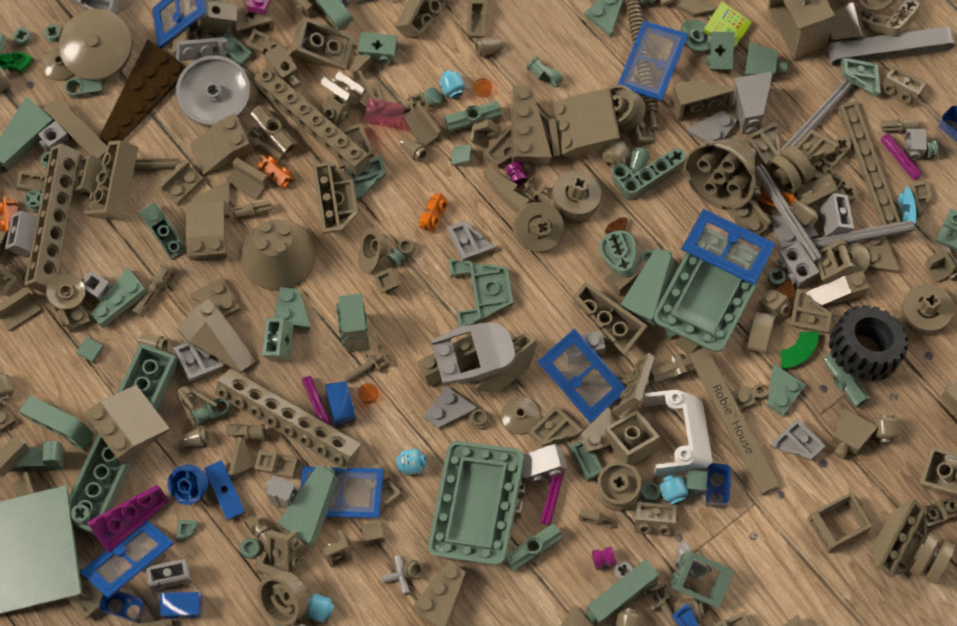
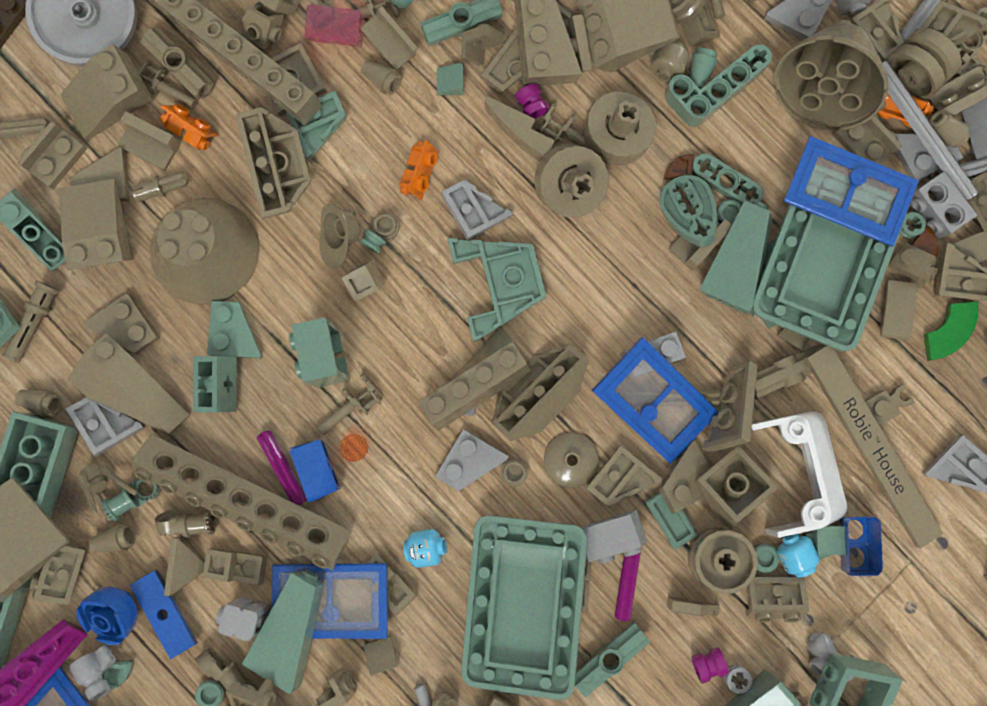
camera: 10 degrees left, 15 degrees up
light grey slope [431,322,515,386] -> none
dark tan wedge [573,281,647,355] -> none
sand green wing [767,364,805,417] -> none
none -> dark tan bracket [29,544,85,605]
none -> light grey piece [69,644,116,702]
none -> sand green beam [692,154,763,205]

